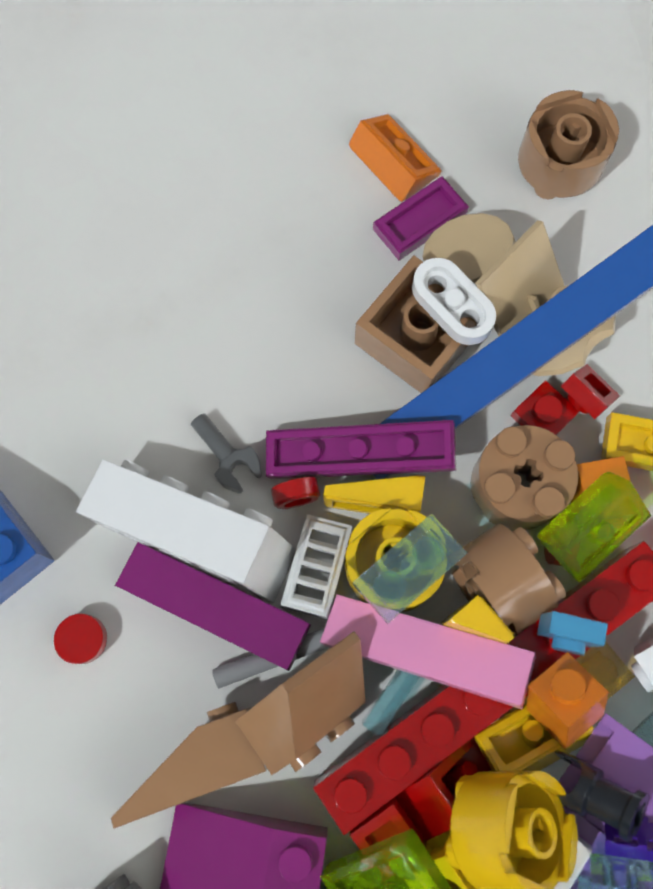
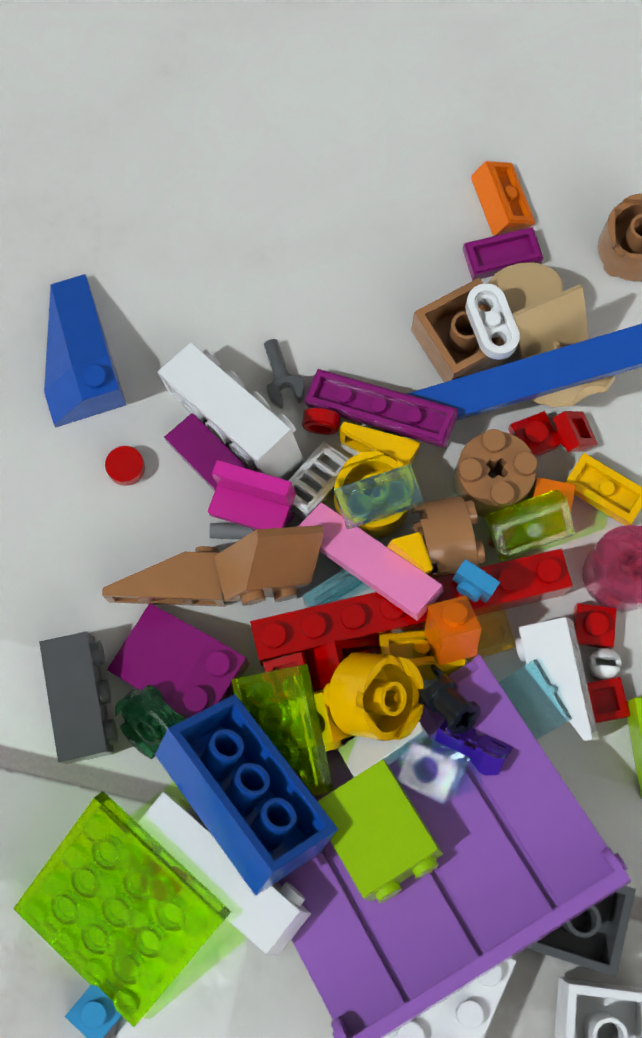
camera: 20 degrees right, 0 degrees up
none -> dark pink panel [208,460,296,530]

